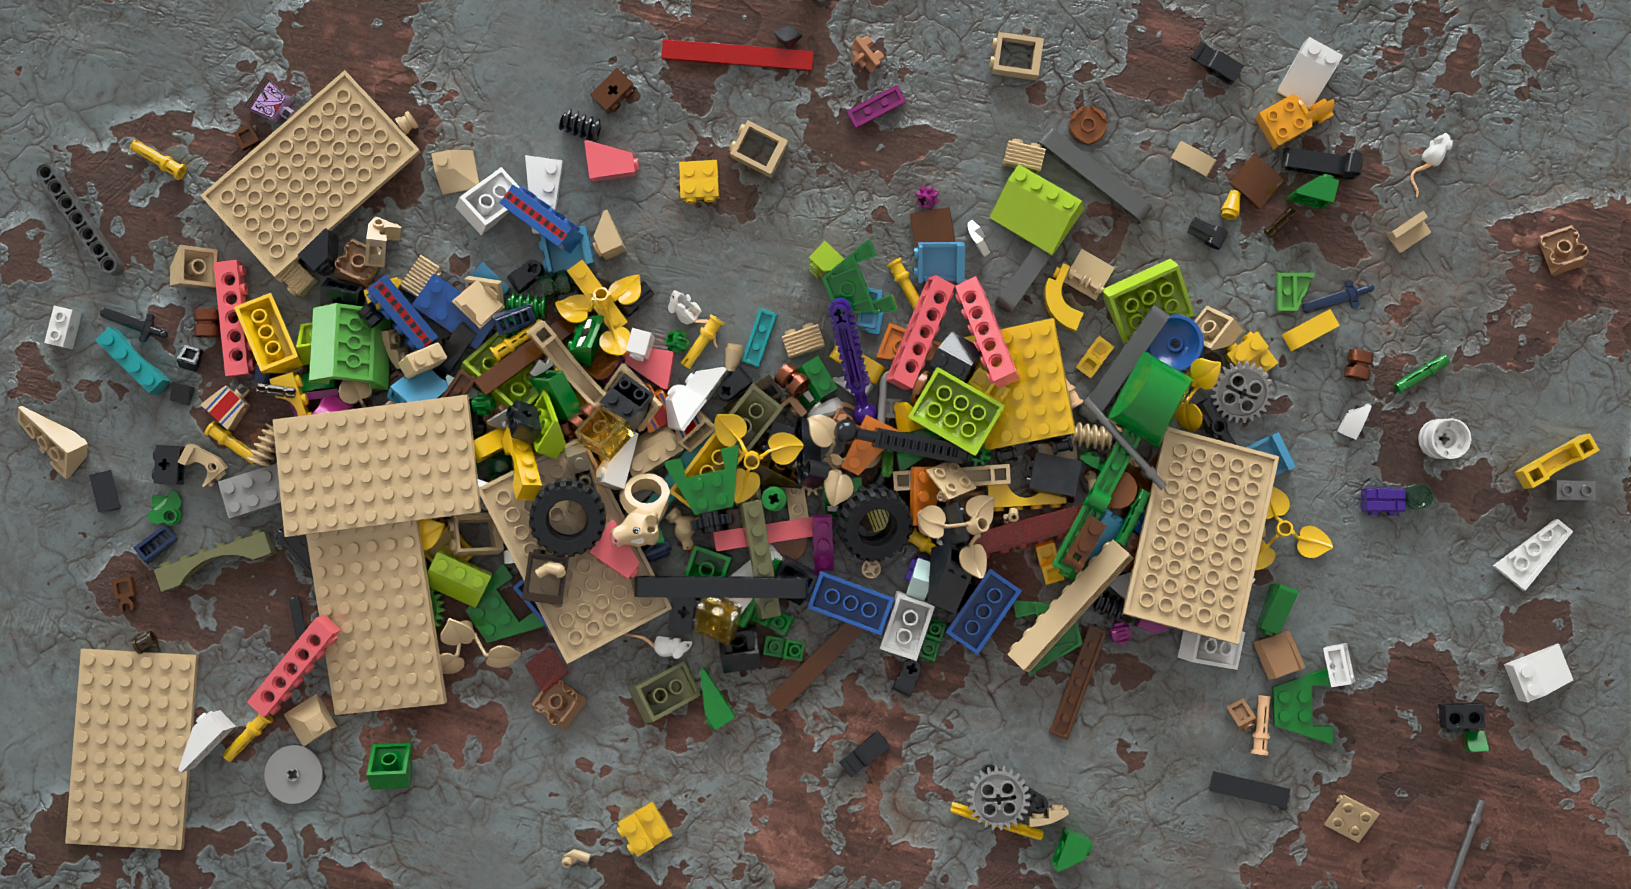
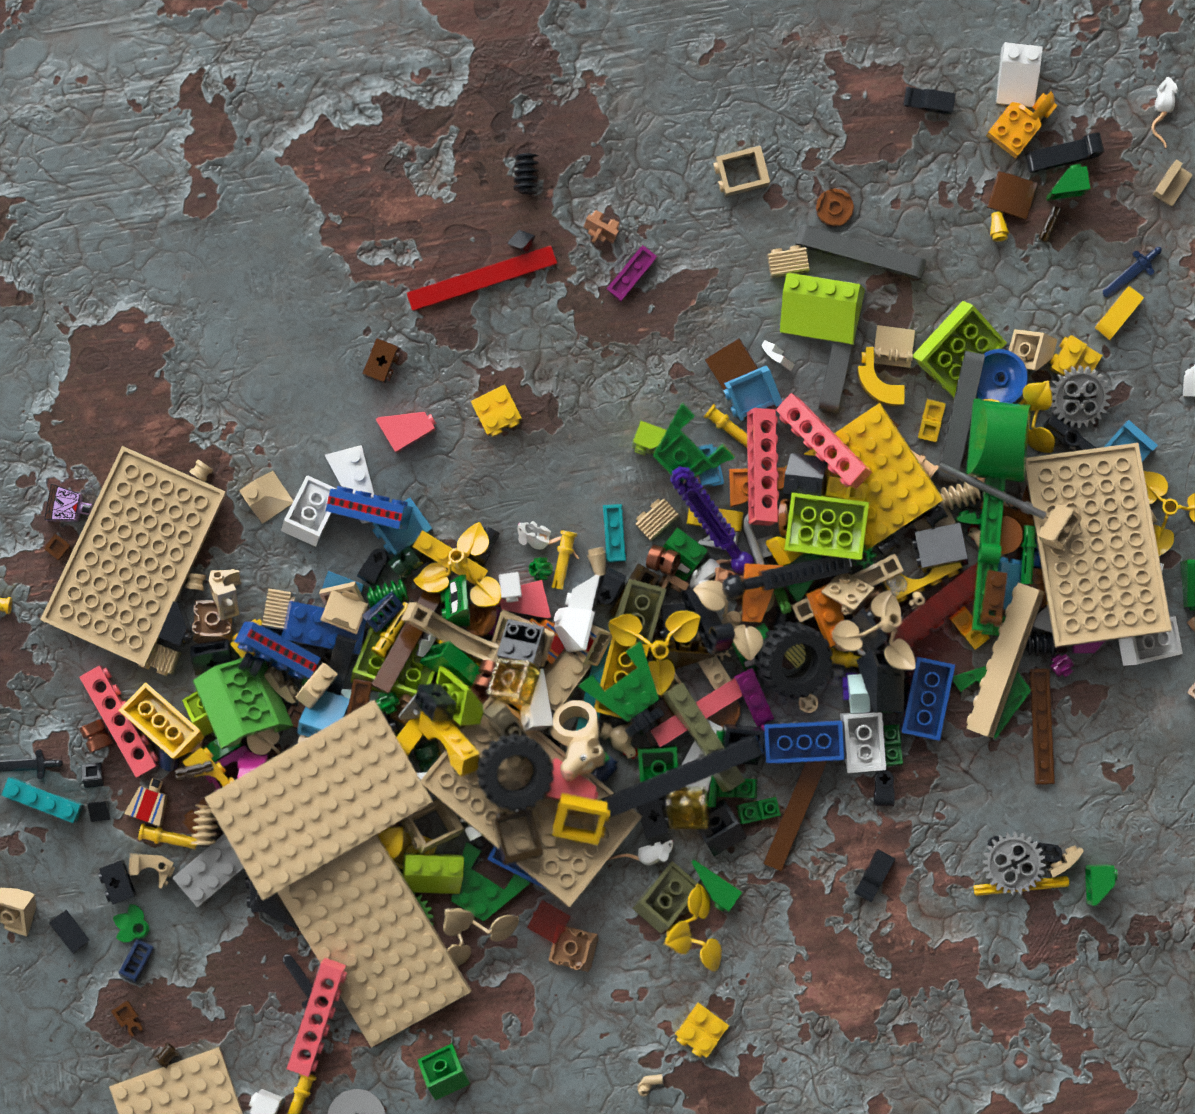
camera: 25 degrees left, 0 degrees up
olive arch [154,529,277,592] -> none
tan slope [170,245,218,288] -> none
tan slope [284,693,337,747] -> none
tan arm [535,562,566,579] -> none
black piece [559,108,601,143] -> none
tan slope [593,210,626,260] -> none
tan window [729,120,788,178] -> none
green piece [762,487,787,512] -> none
magenta gear [915,185,940,210] -> none
tan slope [1171,141,1217,177] -> none
black piece [1187,217,1228,250] -> none
bright green wing [1276,273,1315,312] -> none
copper wheel [1343,349,1374,381] -> none
none -> tan wheel [185,573,206,591]
none -> yellow window [553,793,610,845]
none -> yellow plant [664,883,722,971]
none -> clear plate [887,574,907,596]
none -> tan brick [1037,504,1082,550]

